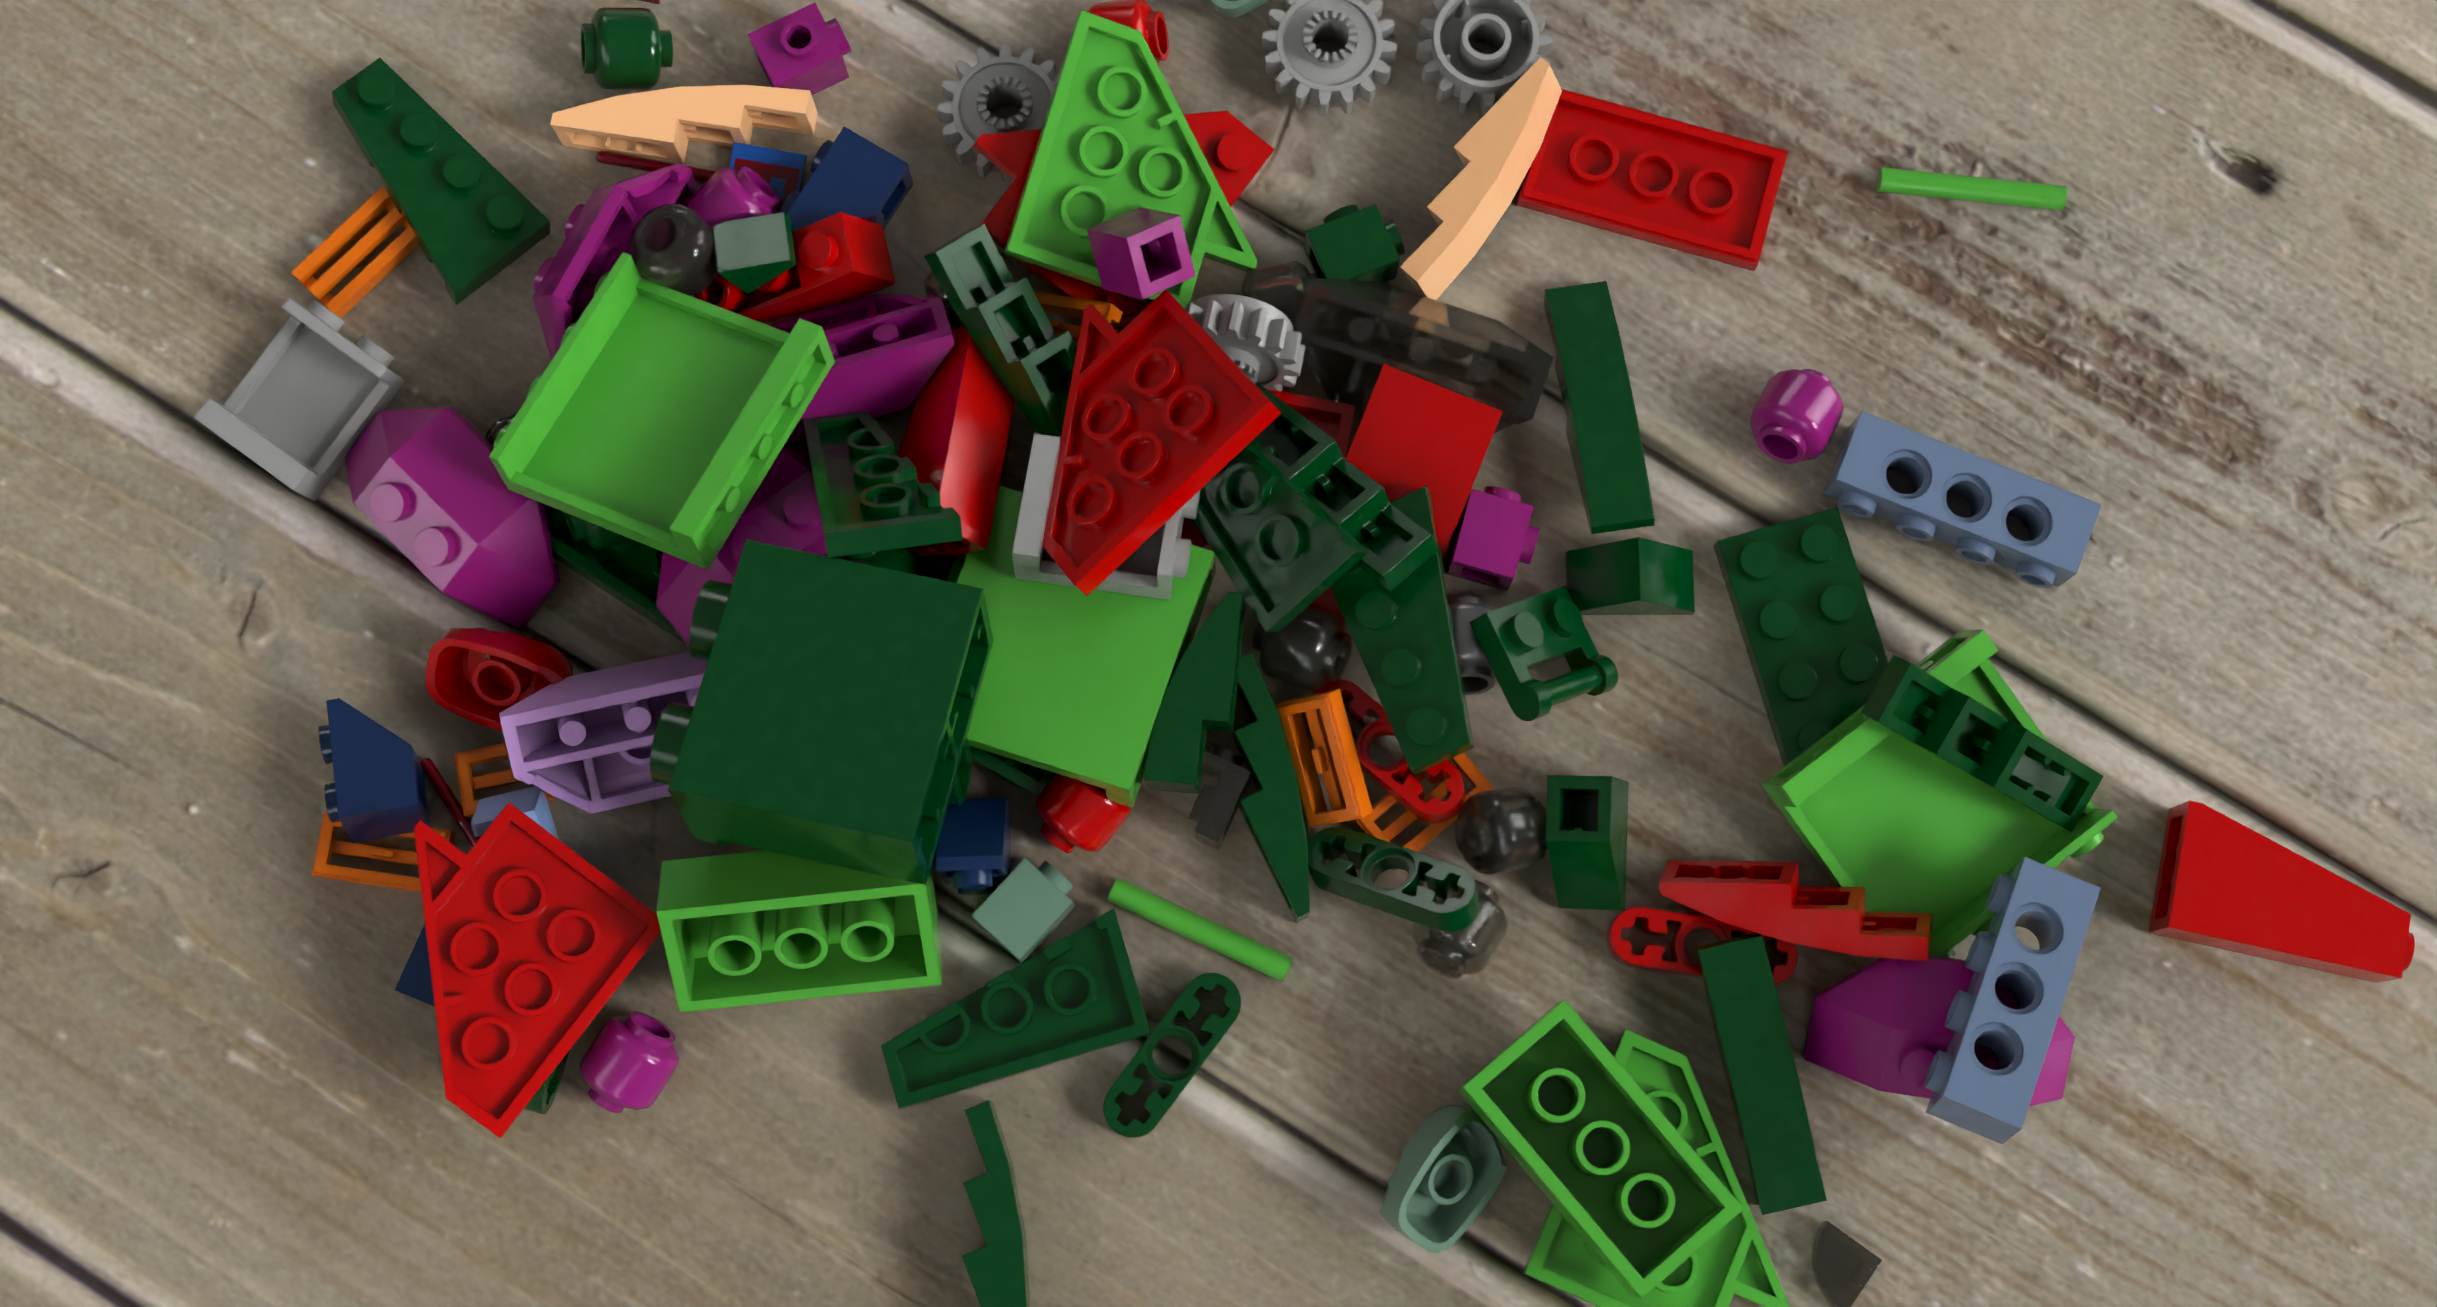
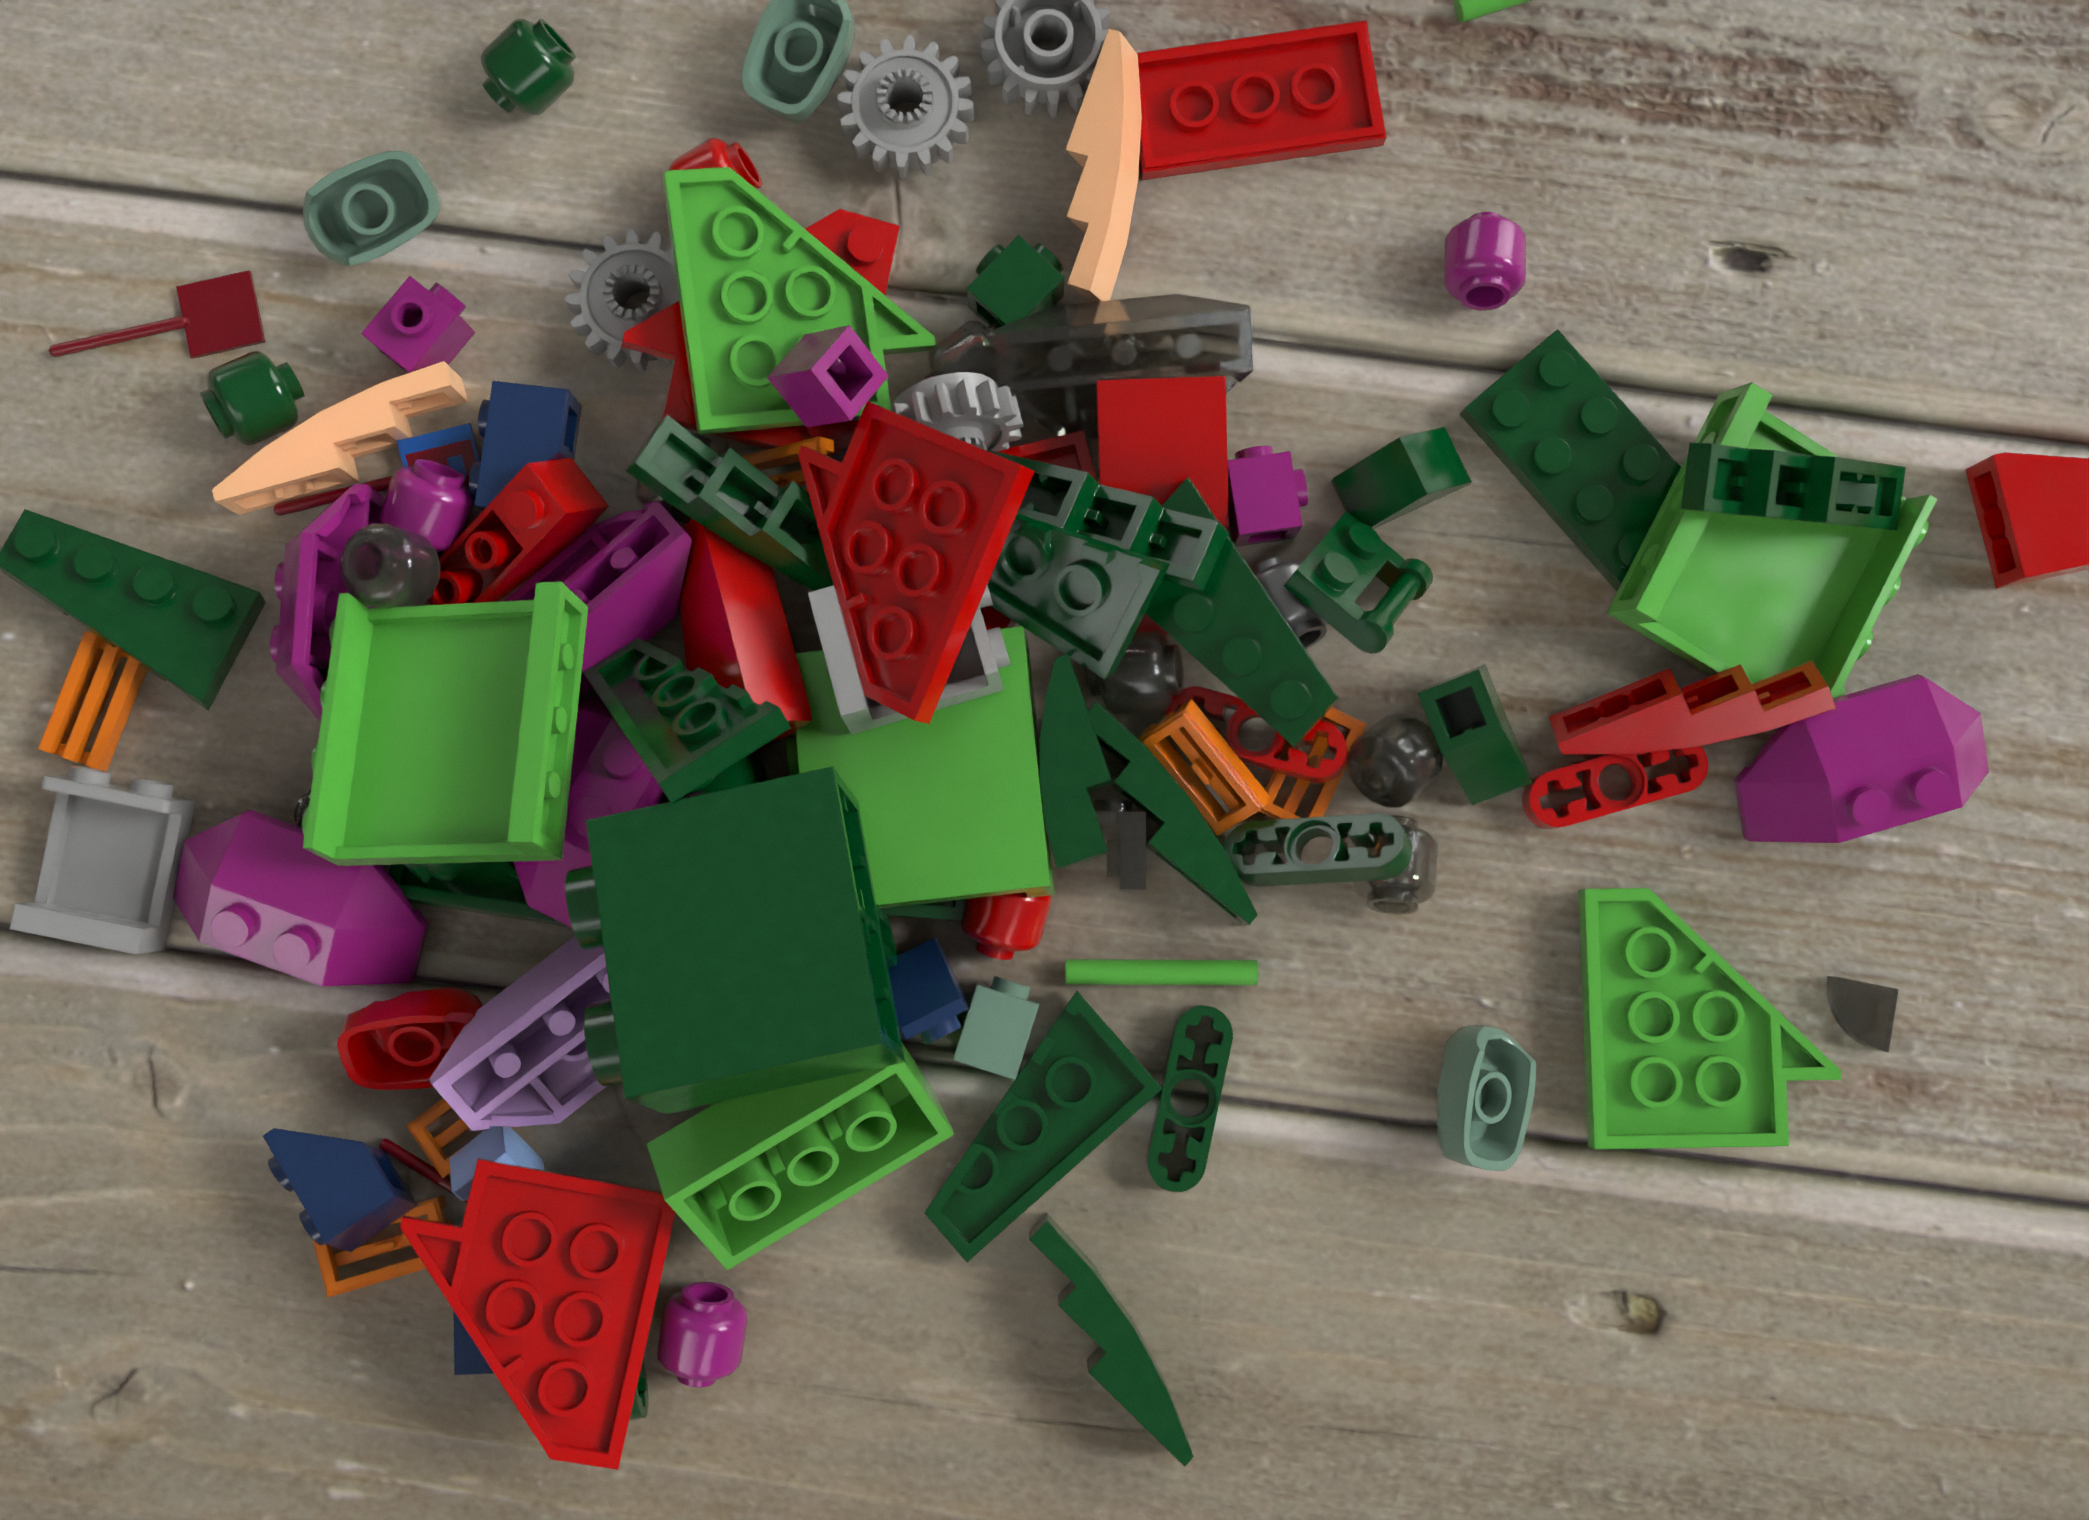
camera: 25 degrees left, 5 degrees up
slope [712,212,796,294] -> none
bright green brick [1457,1000,1744,1298] -> none
dark green slope [1544,281,1655,534] -> none
dark green slope [1696,933,1827,1215] -> none
sand blue brick [1823,411,2102,588] -> none
sand blue brick [1924,857,2101,1144] -> none

